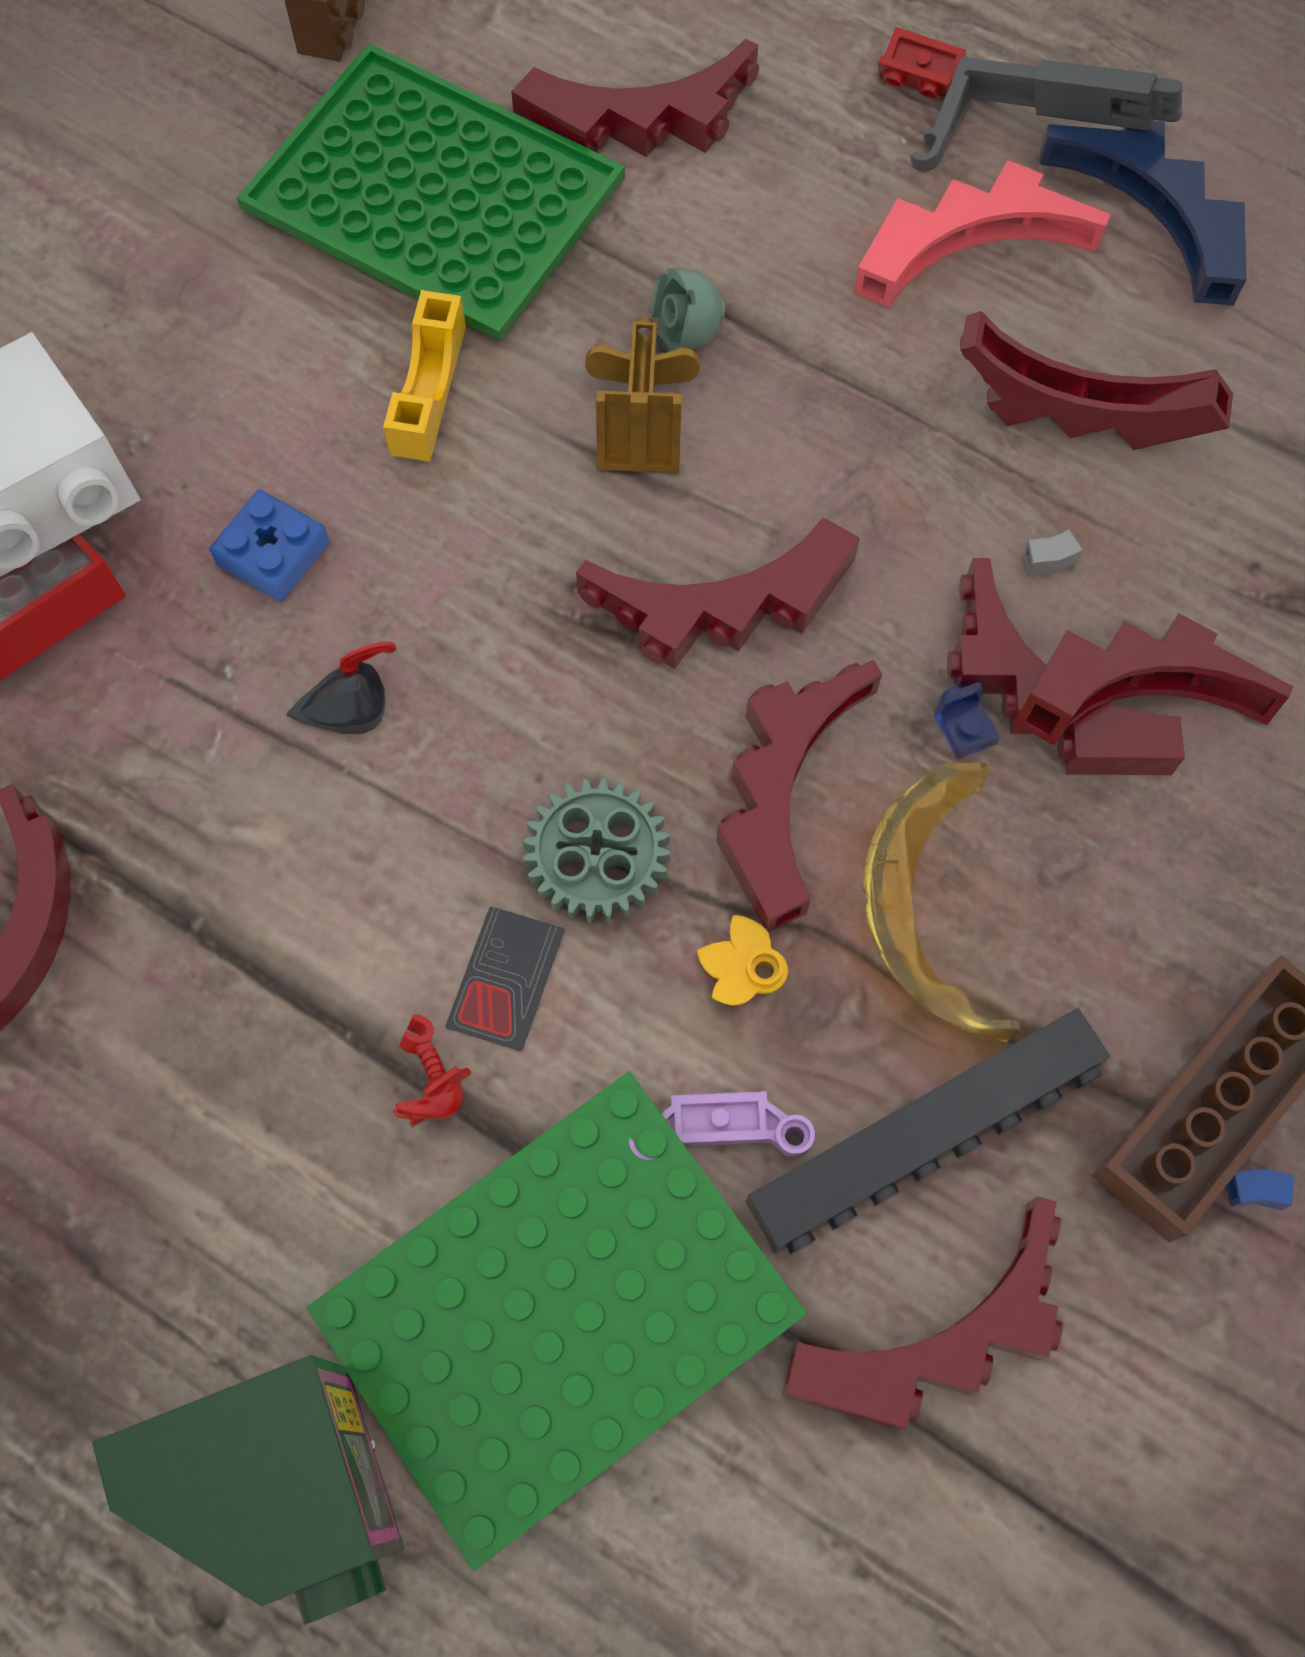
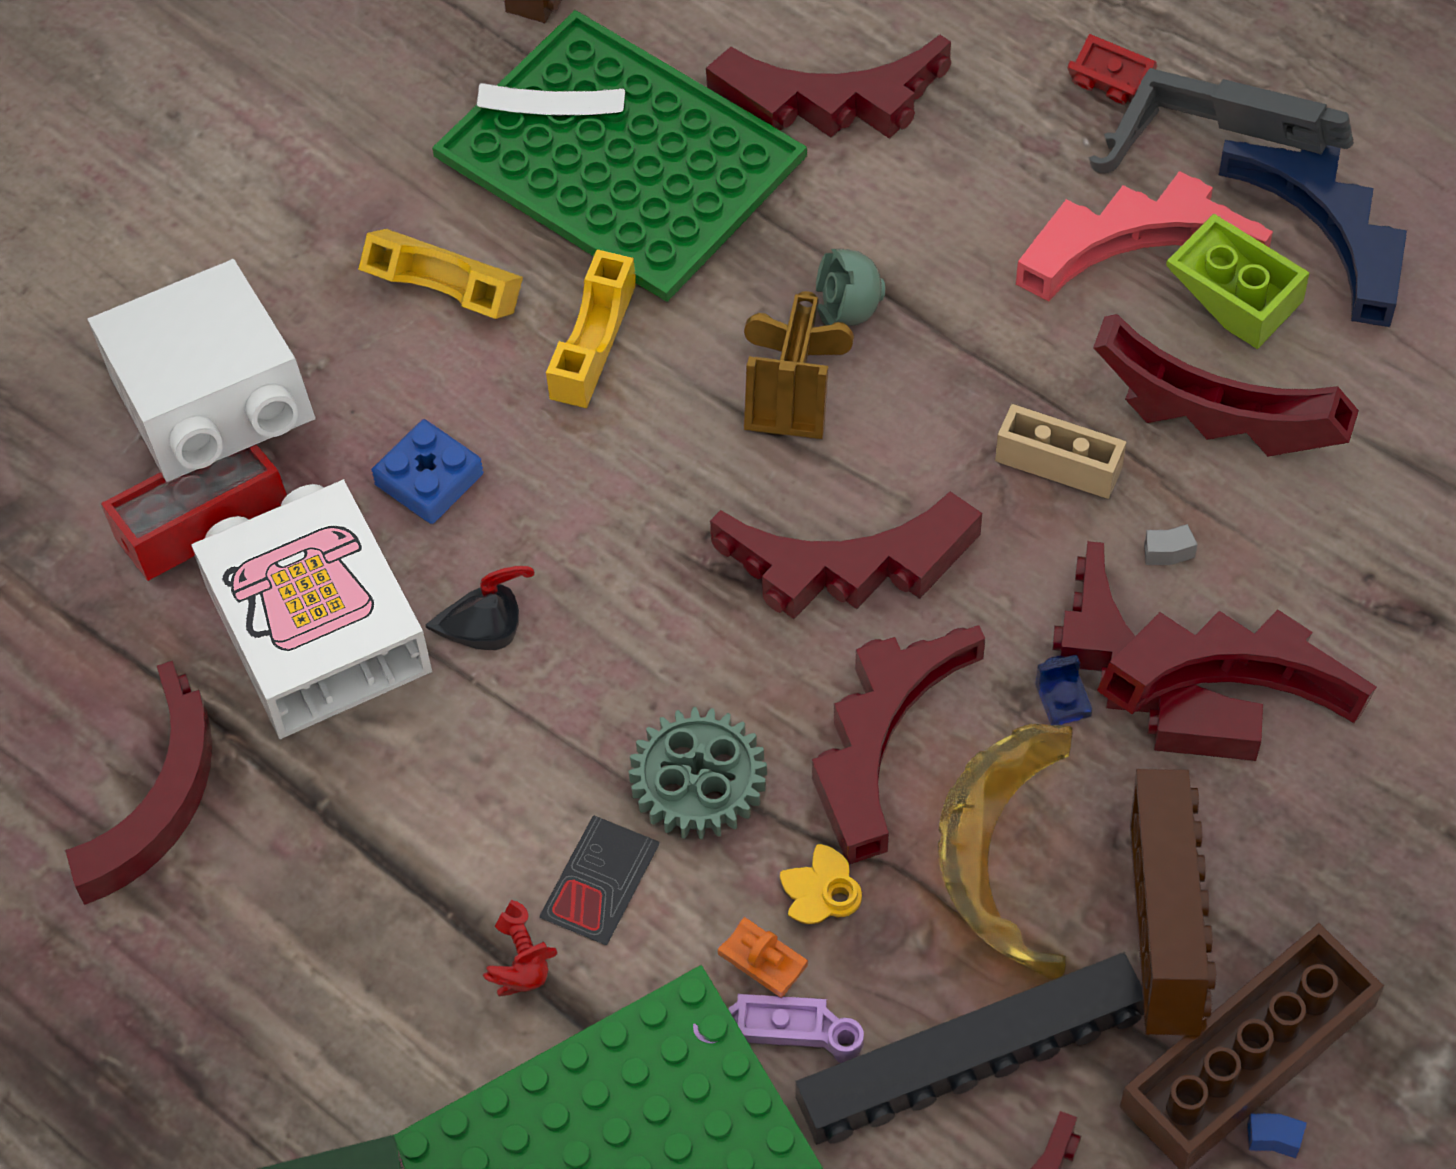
camera: 10 degrees right, 10 degrees down
none -> white brick [191,479,432,739]
none -> yellow arch [358,229,523,319]
none -> white sticker [477,83,625,115]
none -> orange hips [718,917,808,999]
none -> tan brick [995,404,1126,499]
none -> reddish brown brick [1130,769,1216,1036]
none -> lime slope [1166,214,1309,349]

